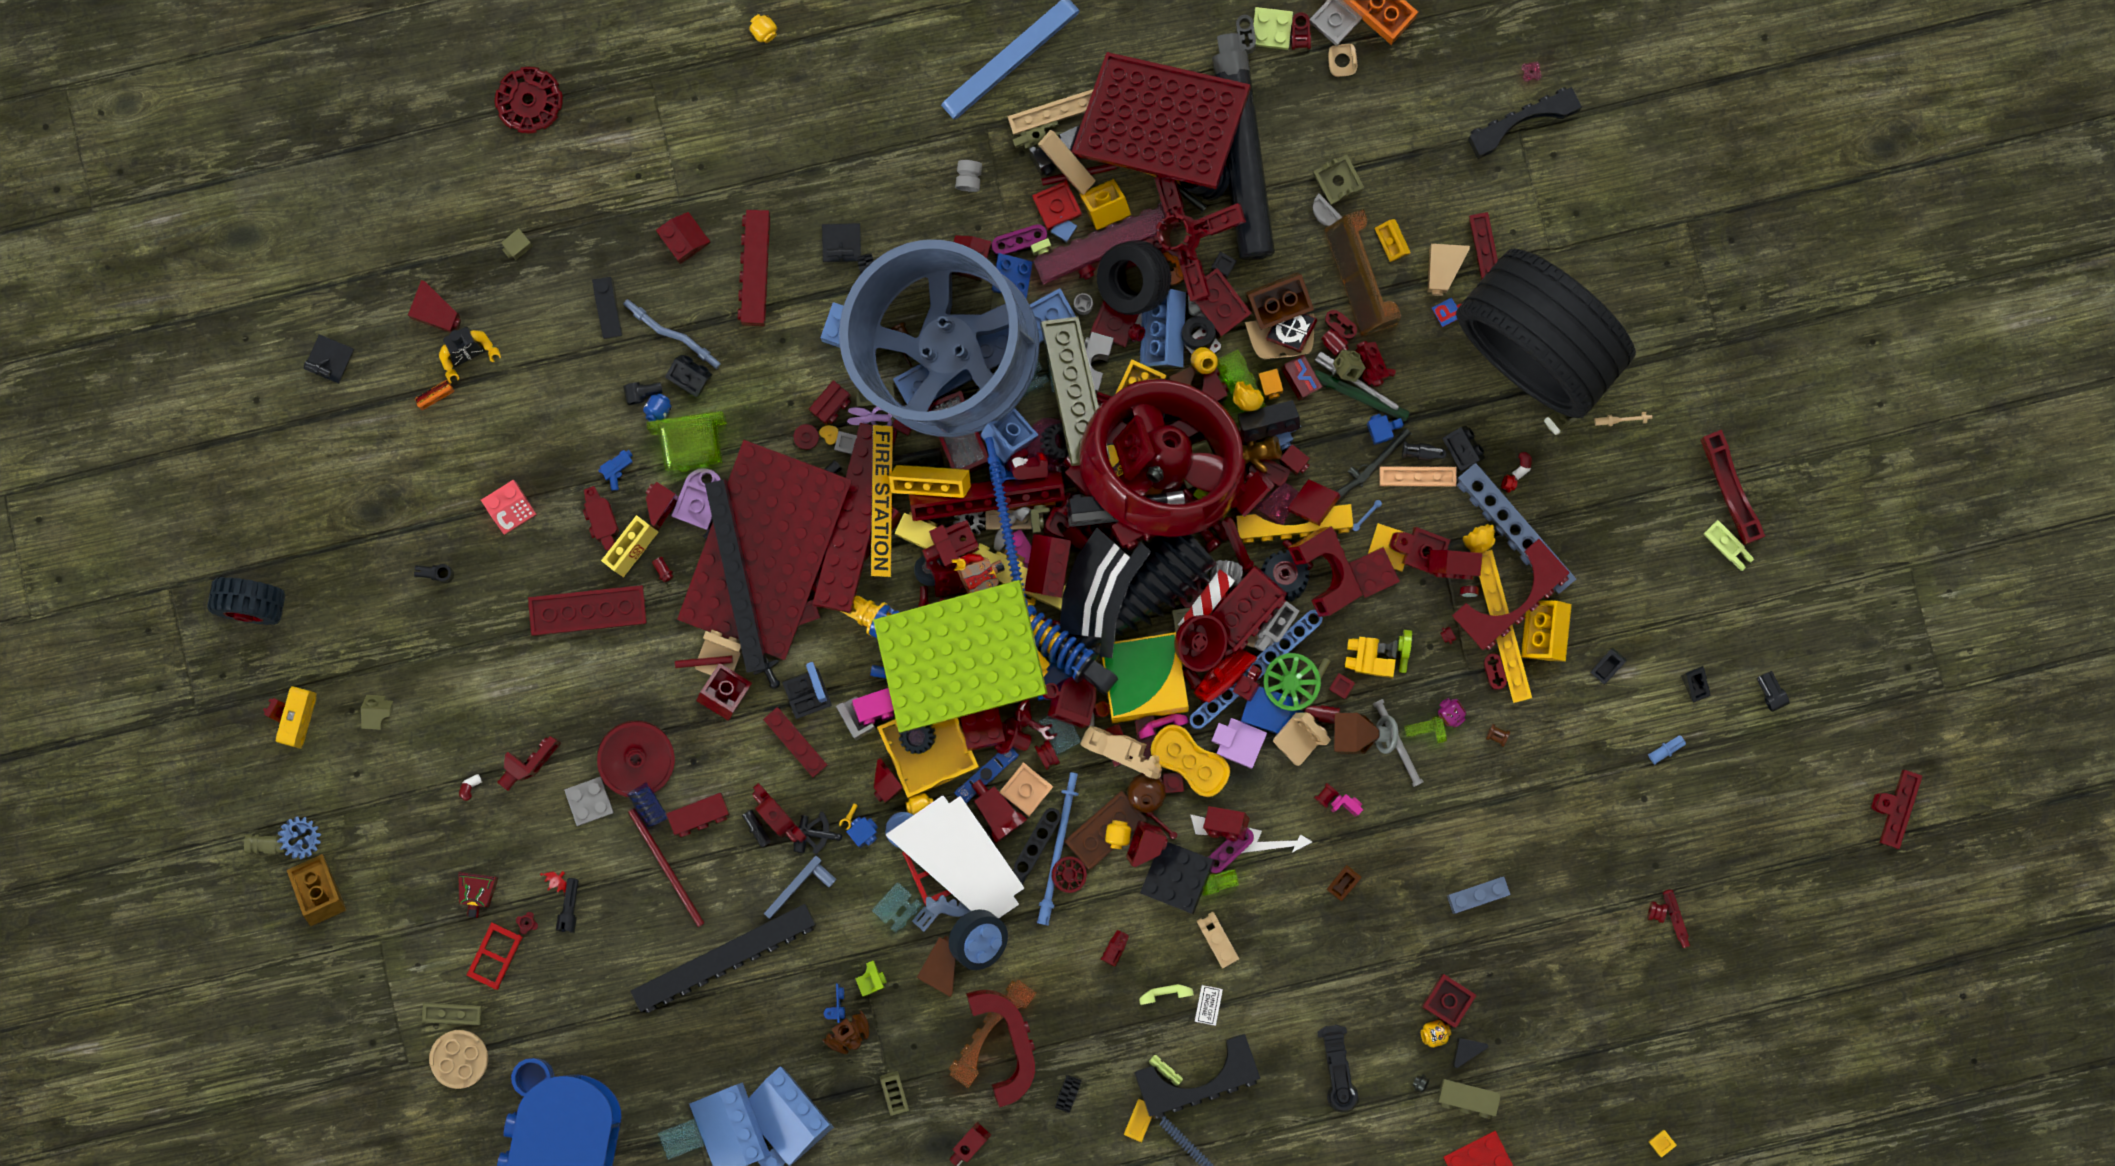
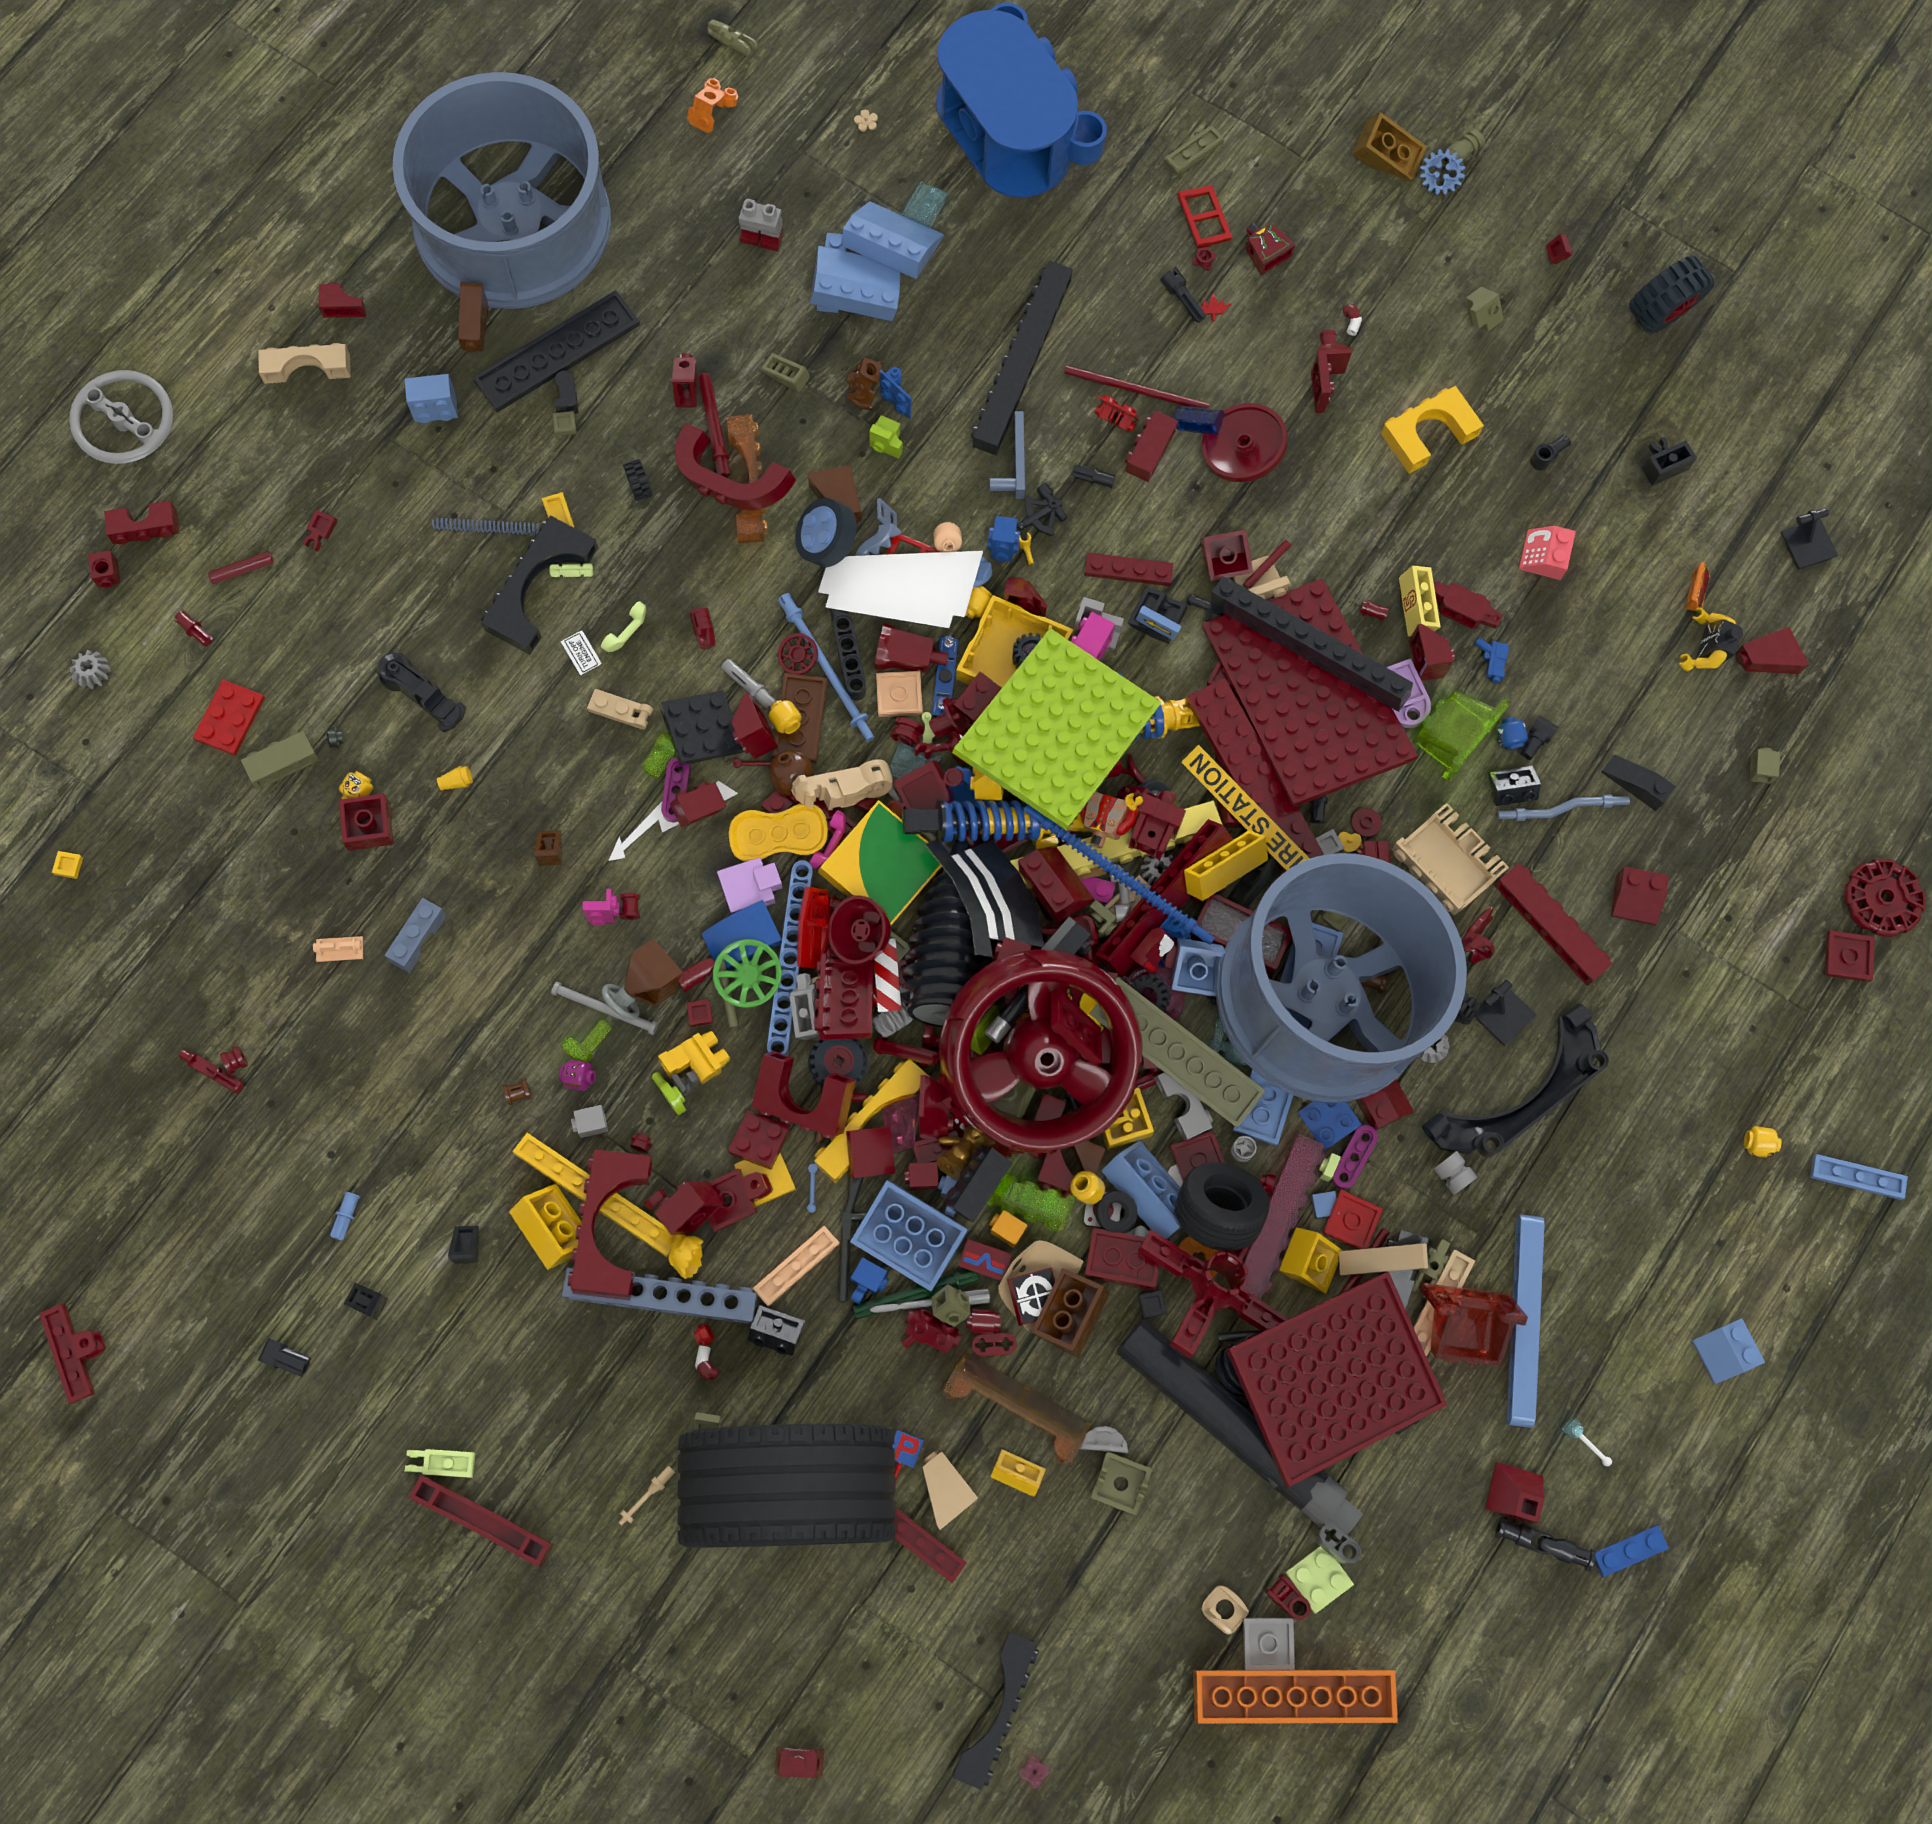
camera: 130 degrees right, 10 degrees down
yellow axle [276,686,317,749] -> none
tan tile [429,1030,488,1089] -> none
dark red plate [528,585,647,636] -> none
light grey plate [564,777,614,826] -> none
dark red piece [752,782,807,842] -> none
clear light blue plate [872,882,922,933] -> none
dark red plate [1128,324,1145,342] -> none
pearl dark grey plate [1146,466,1164,483] -> none
yellow hair [1233,381,1264,411] -> none
dark red plate [1233,665,1262,702] -> none
tan bracket [1273,713,1331,766] -> none
black piece [1402,441,1446,461] -> none
black slope [1452,1038,1489,1068] -> none
dark red beam [1484,654,1507,690] -> none
none -> light nougat hinge [313,936,363,962]
none -> yellow cone [437,766,473,791]
none -> light grey brick [571,1105,608,1138]
none -> dark red axle [698,373,731,478]
none -> light grey pin [721,659,777,711]
none -> dark red torso [775,1747,824,1778]
none -> medium blue slope [850,1180,970,1291]
none -> yellowish green piece [921,712,935,744]
none -> light nougat head [933,522,962,552]
none -> red hinge [1094,395,1140,432]
none -> yellow arch [1381,386,1484,474]
none -> tan hinge [1391,803,1509,915]
none -> clear red windscreen [1421,1283,1528,1366]
none -> black panel [1422,1003,1609,1158]
none -> dark red hair [1462,907,1495,964]
none -> black brick [1642,437,1697,486]
none -> dark red plate [1825,930,1875,982]

